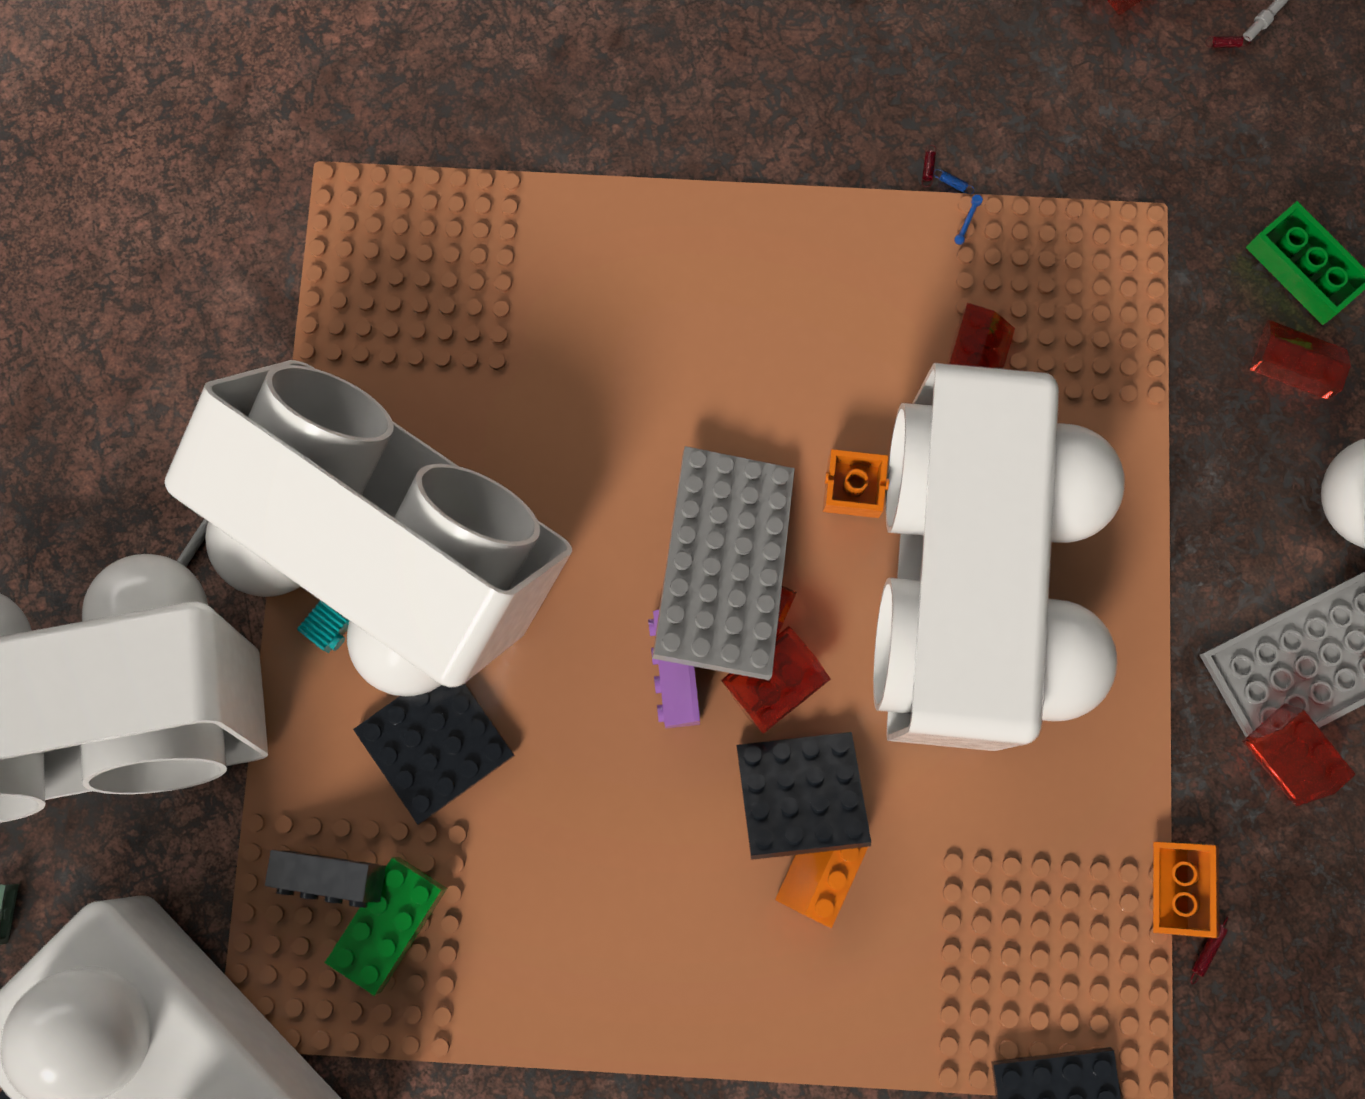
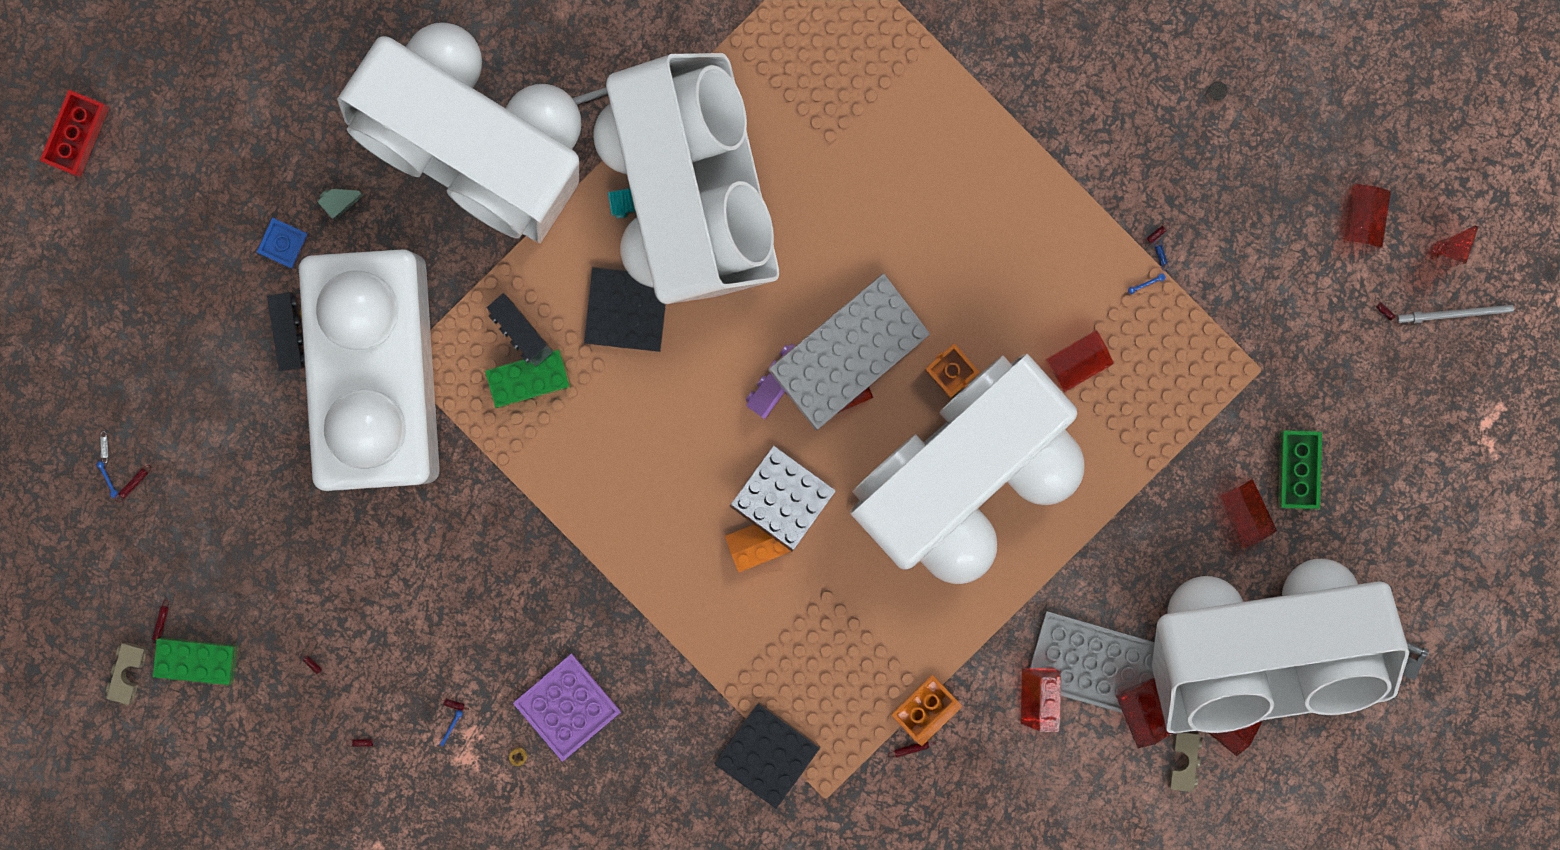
camera: 40 degrees right, 10 degrees up
clear red slope [721,626,831,734] -> none

